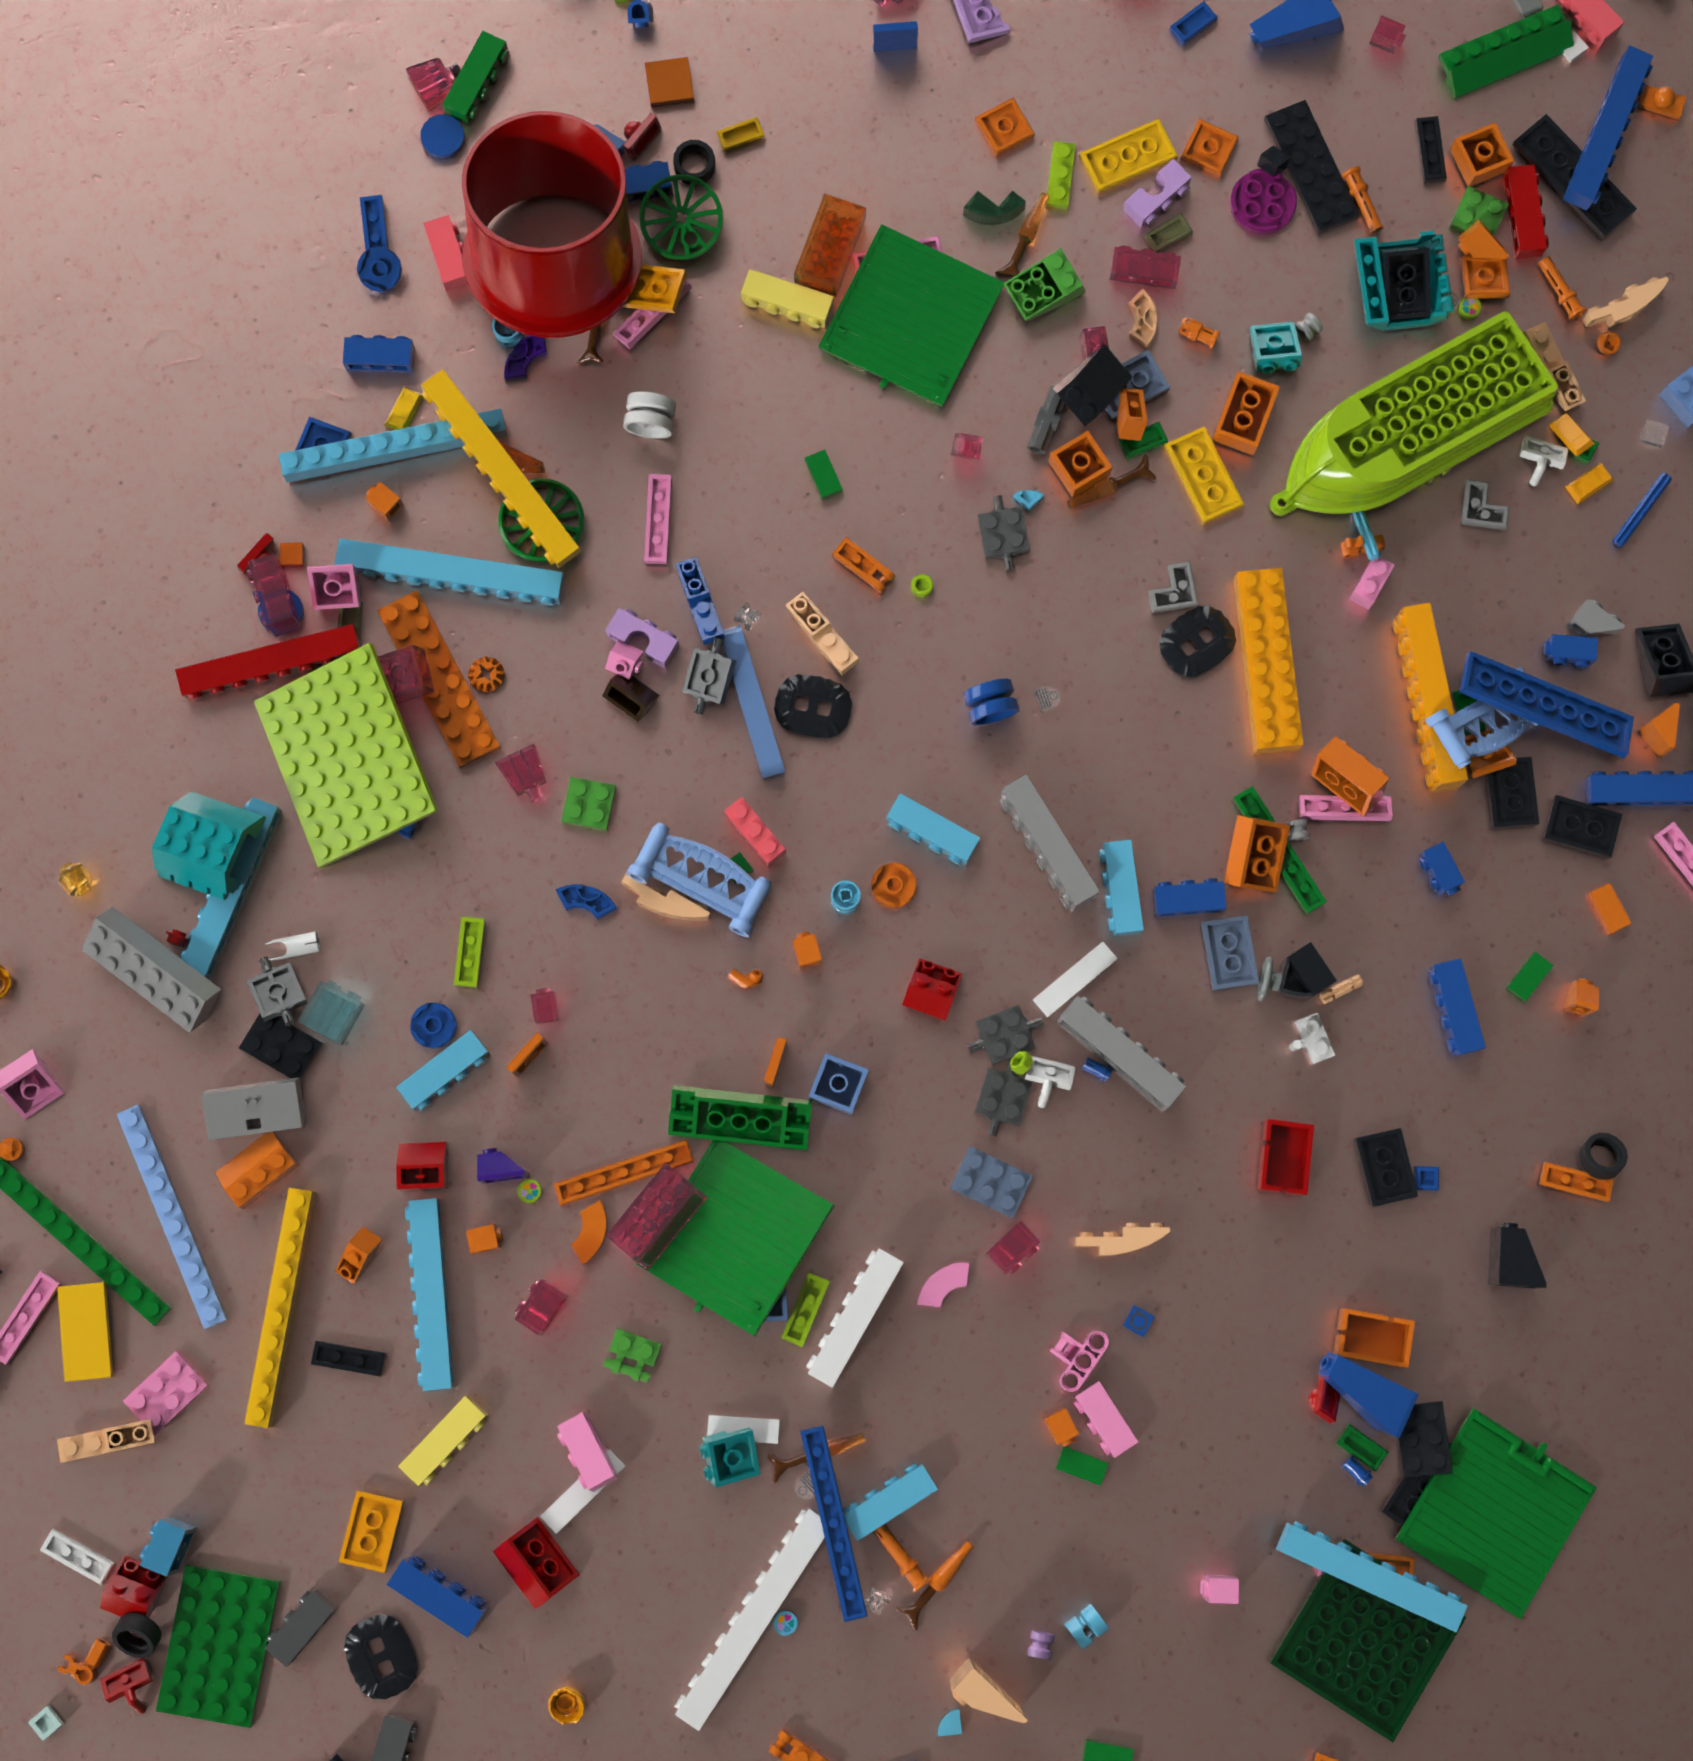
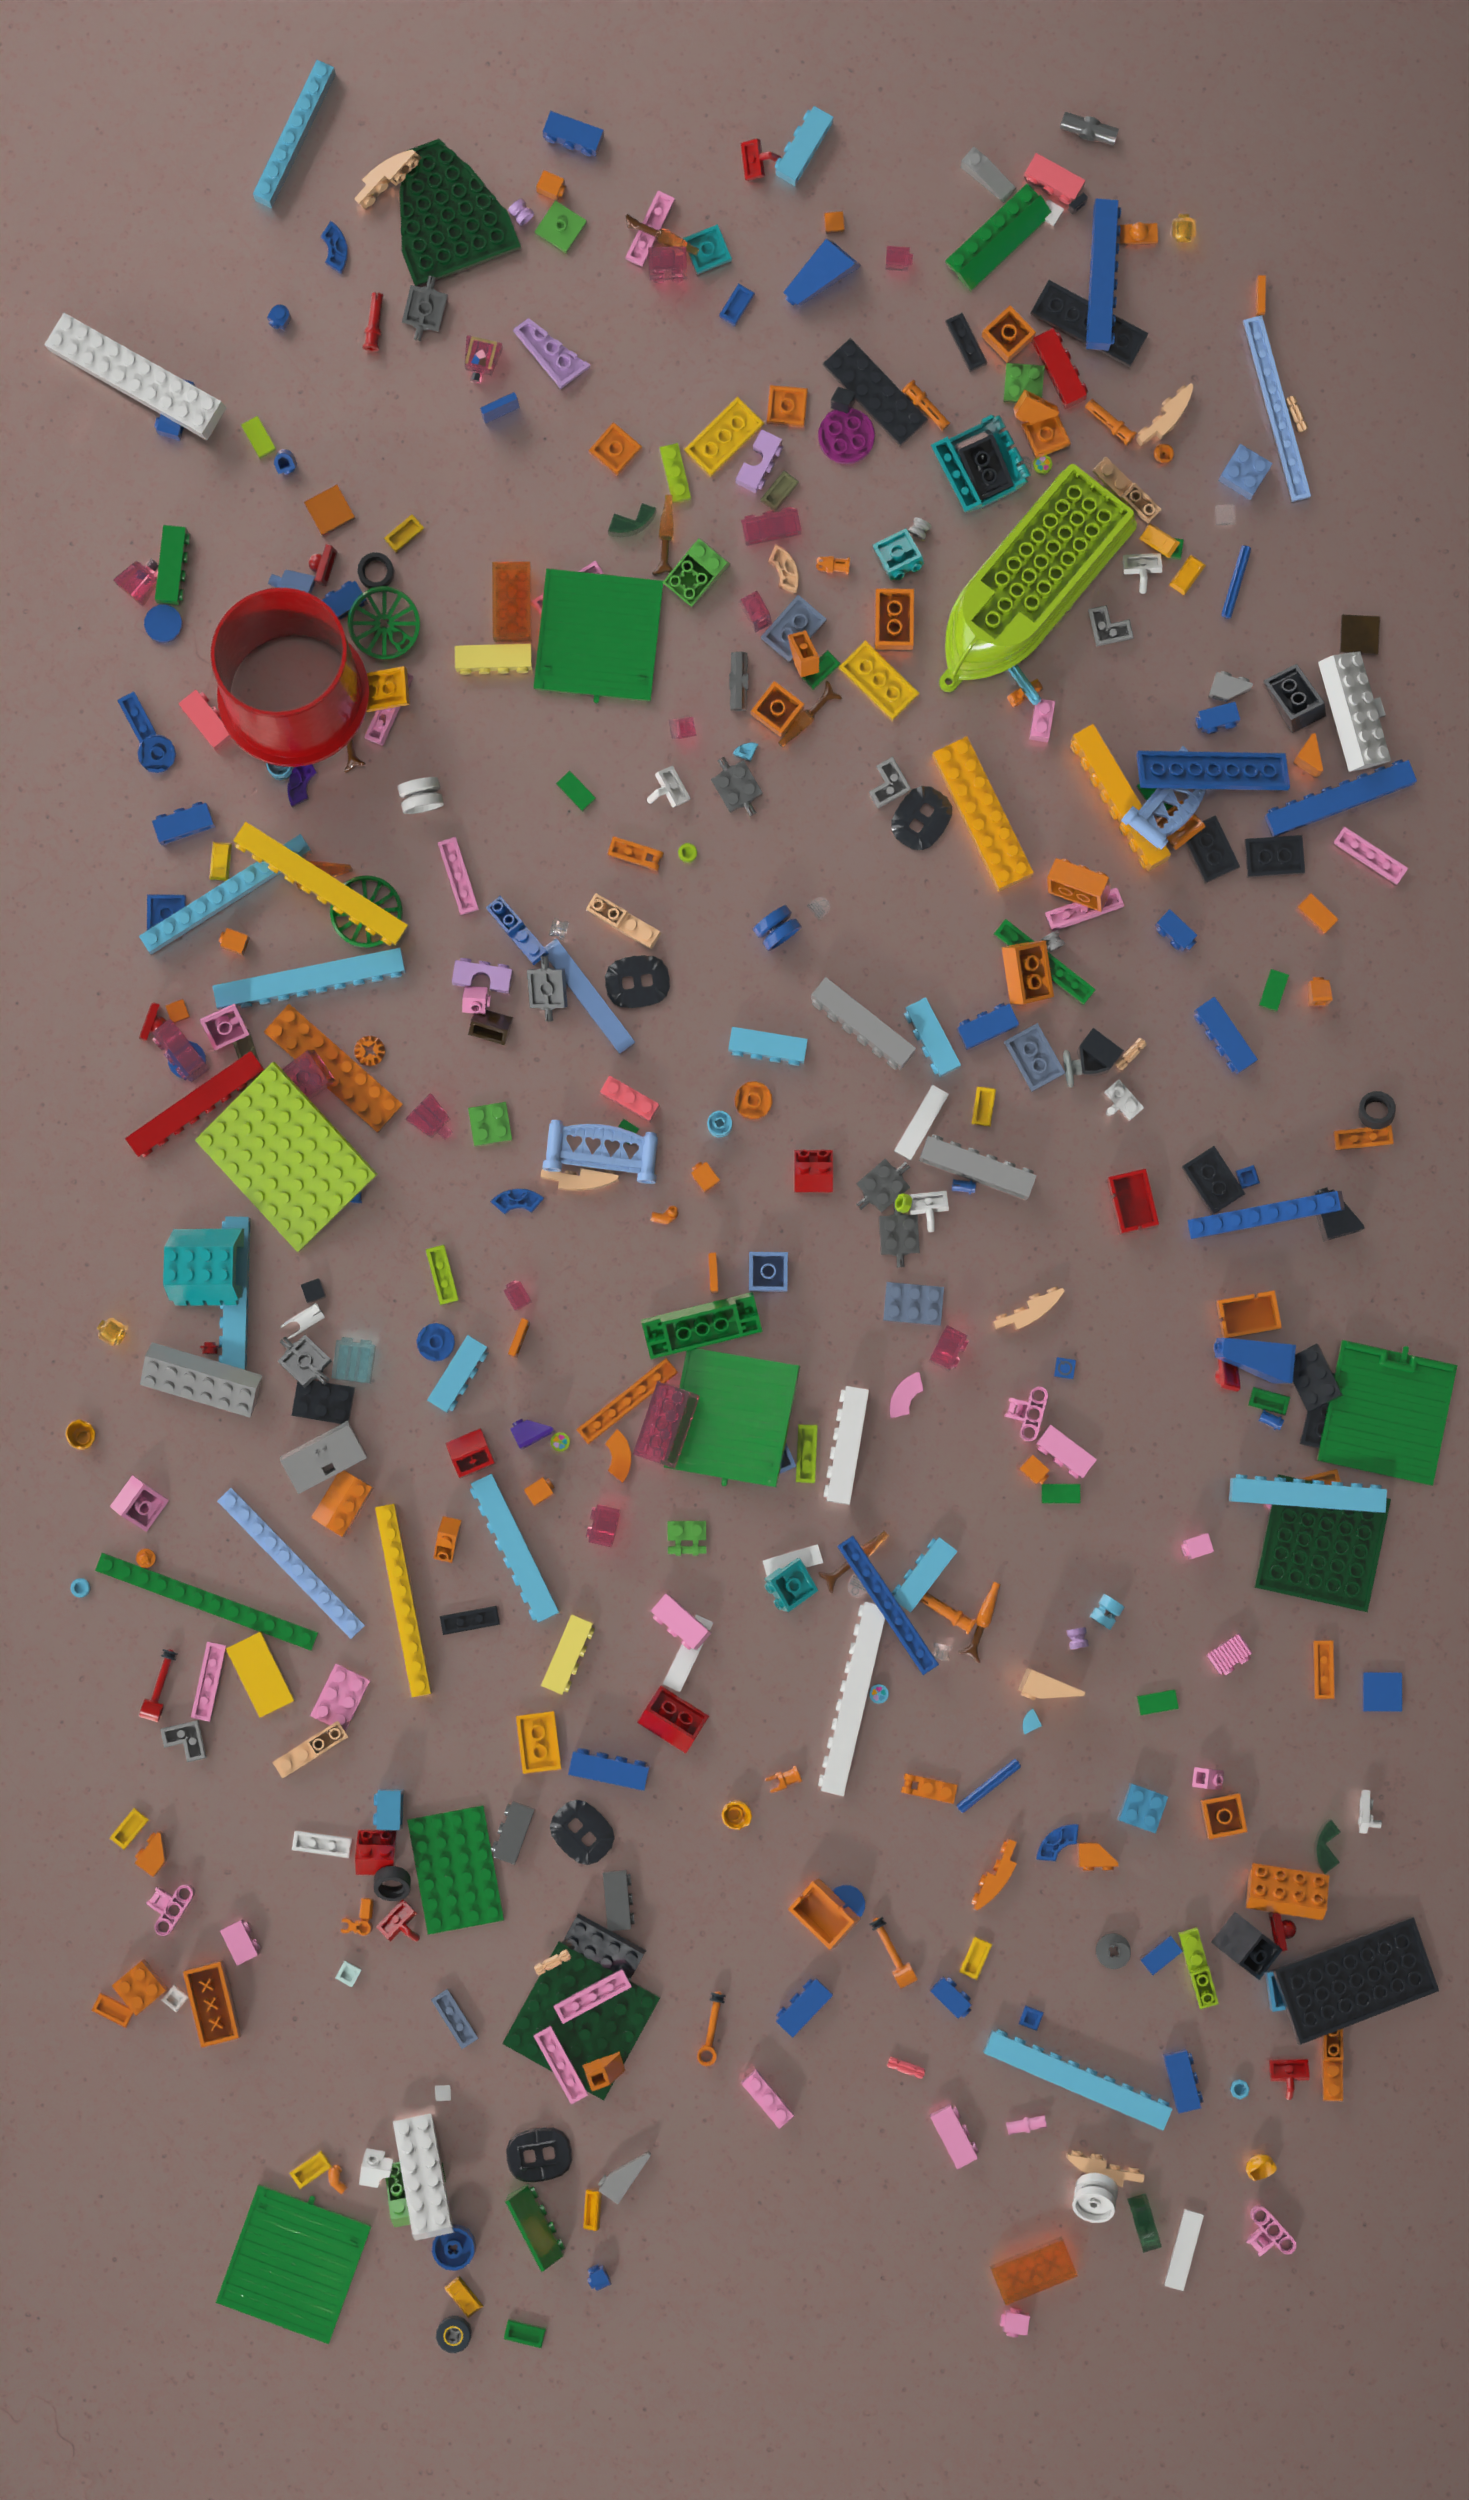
camera: 15 degrees left, 5 degrees up
black slope [1052,343,1132,427] -> none
none -> black piece [301,1278,326,1303]
none -> white plate [647,766,691,808]
none -> orange piece [766,1766,802,1793]
none -> yellow tile [972,1086,996,1127]
none -> black tile [1068,192,1088,215]
none -> blue brick [1188,1191,1345,1239]
none -> bright pink brick [1206,1633,1253,1675]

